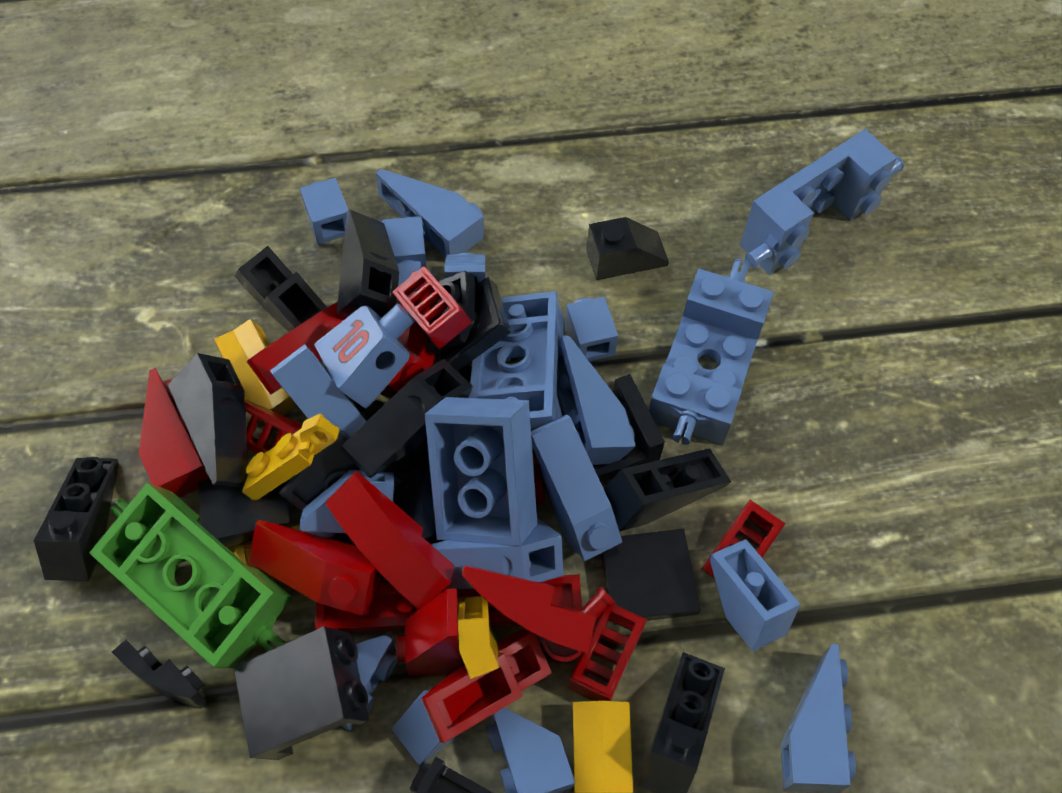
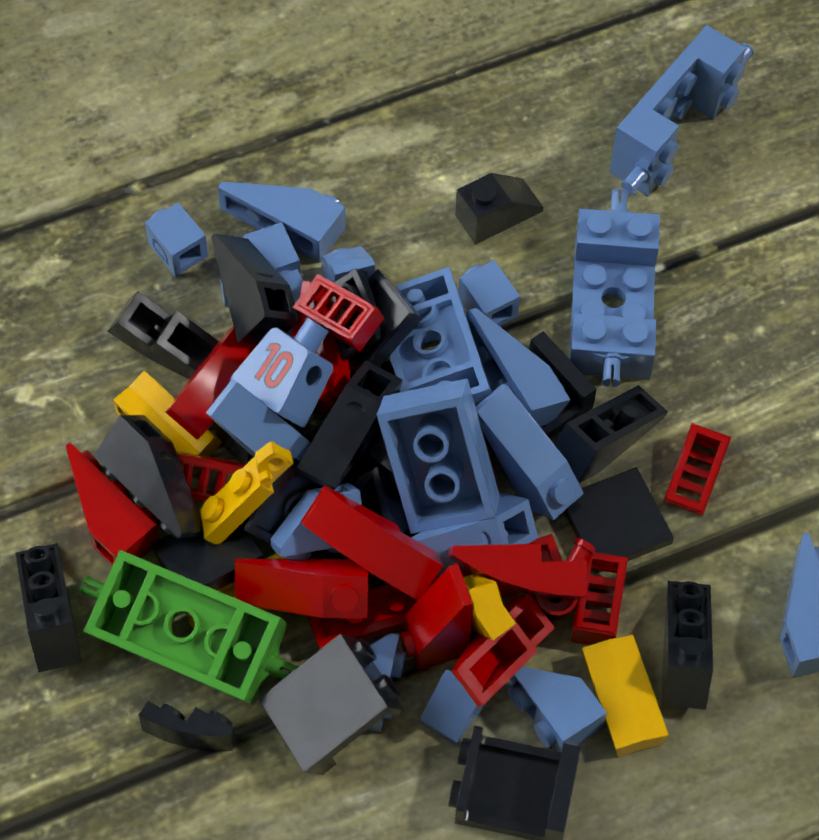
camera: 15 degrees left, 0 degrees up
medium blue slope [710,539,801,652] -> none

